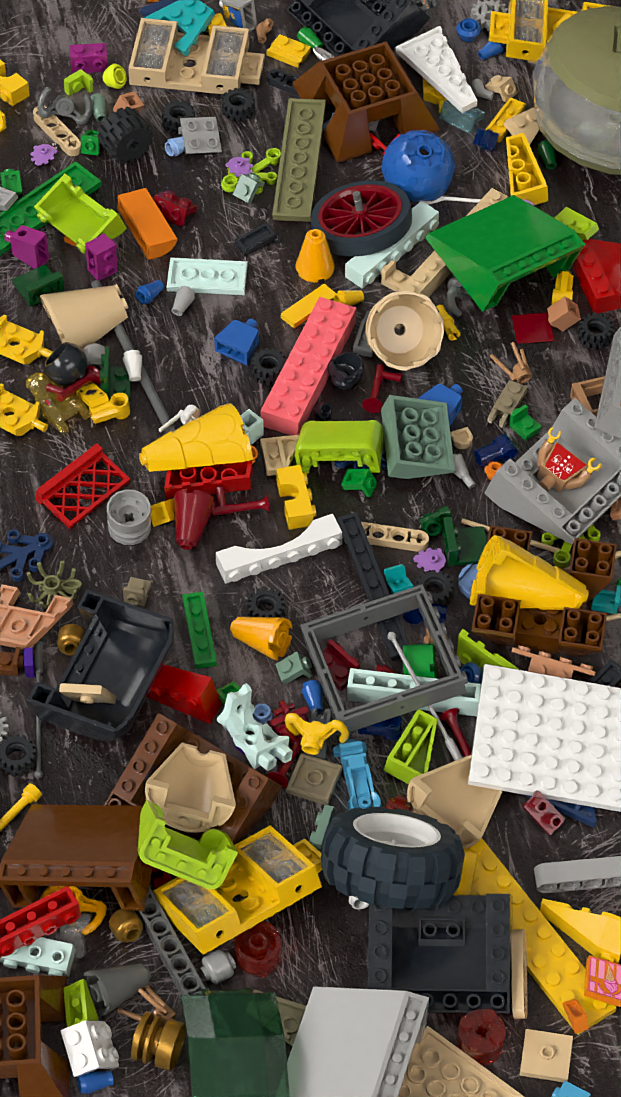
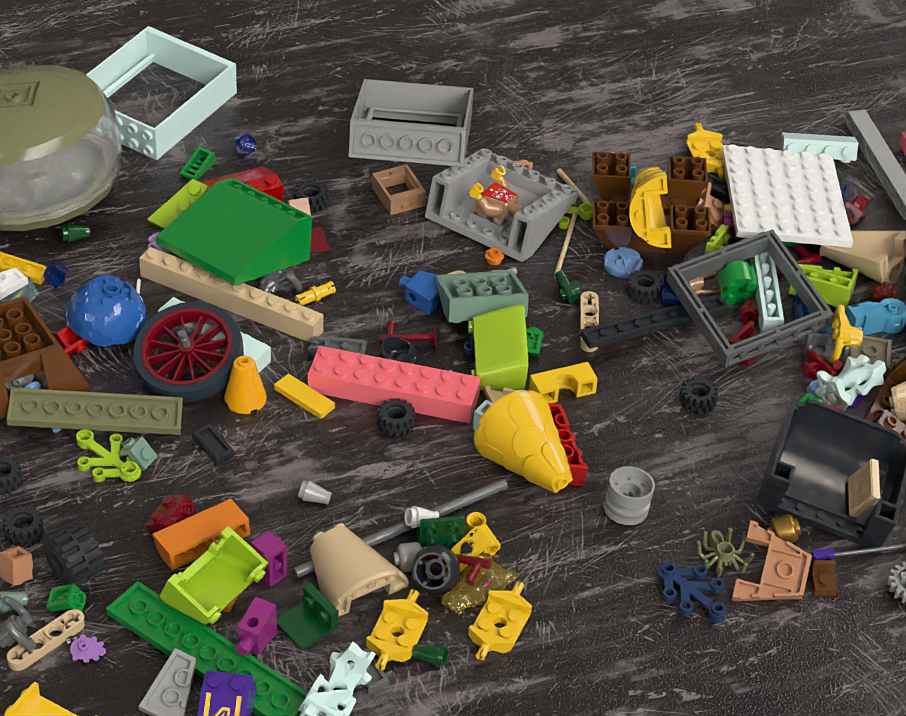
camera: 100 degrees left, 10 degrees down
green bracket [0,169,22,195] -> none
red fence [35,443,130,529] -> none
dark tan bracket [123,577,151,606] -> none
blue cone [135,280,164,304] -> none
yellow panel [151,498,175,527] -> none
white plant [159,405,201,432] -> none
light blue cone [165,137,185,157] -> none
light aqua tile [167,258,248,295] -> none
dark red cone [174,489,216,550] -> none
light grey hinge [178,117,222,154] -> none
green plate [182,592,217,669] -> none
dark red piece [213,487,271,516] -> none
blue torso [214,319,259,365] -> none
white arch [216,514,342,584] -> none
medium lavender piece [225,157,253,177] -> none
light orange cone [230,617,292,661] -> none
sand green bracket [276,652,313,684] -> none
blue cone [301,680,324,714] -> none
yellow cone [333,290,364,306] -> none
tan piece [366,290,444,370] -> none
tan bracket [381,260,411,291] -> none
teal bracket [384,564,414,594] -> none
light grey piece [387,632,463,761] -> none
medium lavender piece [413,548,446,573] -> none
dark green bracket [442,517,487,566] -> none
clear blue piece [474,434,518,467] -> none
dark tan hinge [487,380,528,428] -> none
medium nougat plant [490,342,532,384] -> none
tan wing [504,107,540,145] -> none
yellow wedge [506,133,548,205] -> none
green bracket [509,404,541,441] -> none

